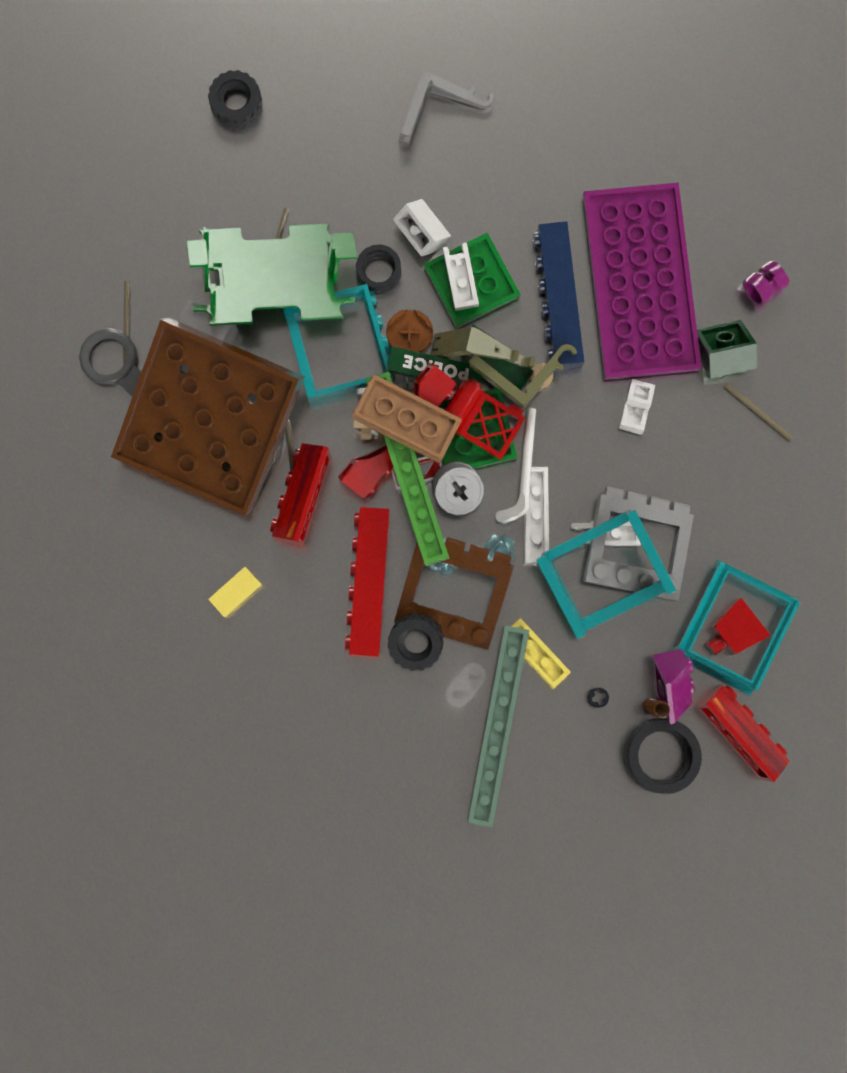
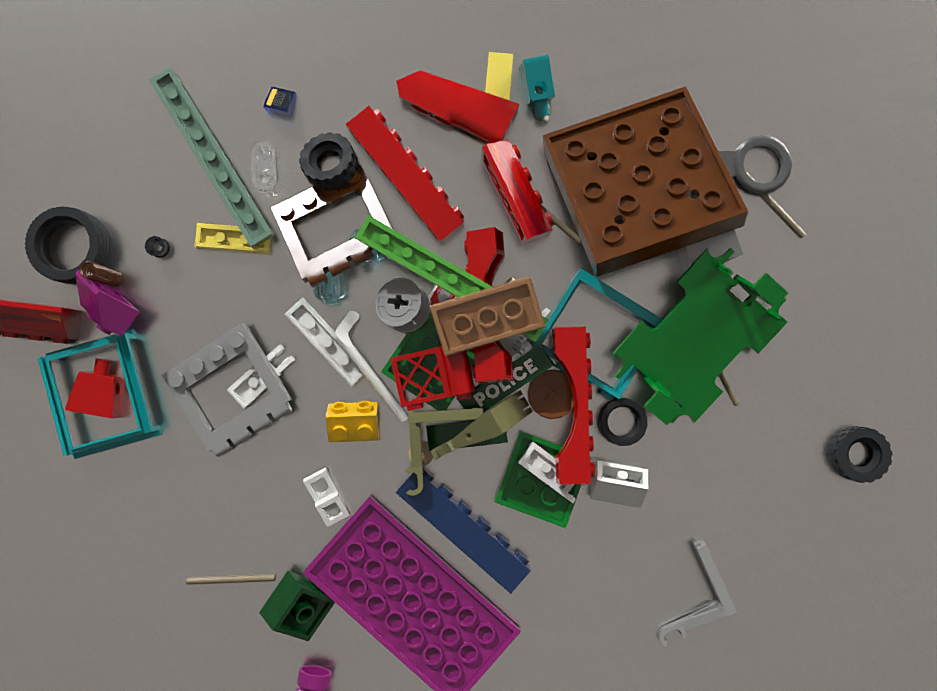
camera: 140 degrees right, 5 degrees up
teal piece [536,509,677,639] -> none
none -> slope [263,86,296,117]
none -> yellow bracket [326,401,379,442]
none -> red panel [396,70,519,143]
none -> teal torso [519,55,555,118]
none -> red arch [552,327,595,485]

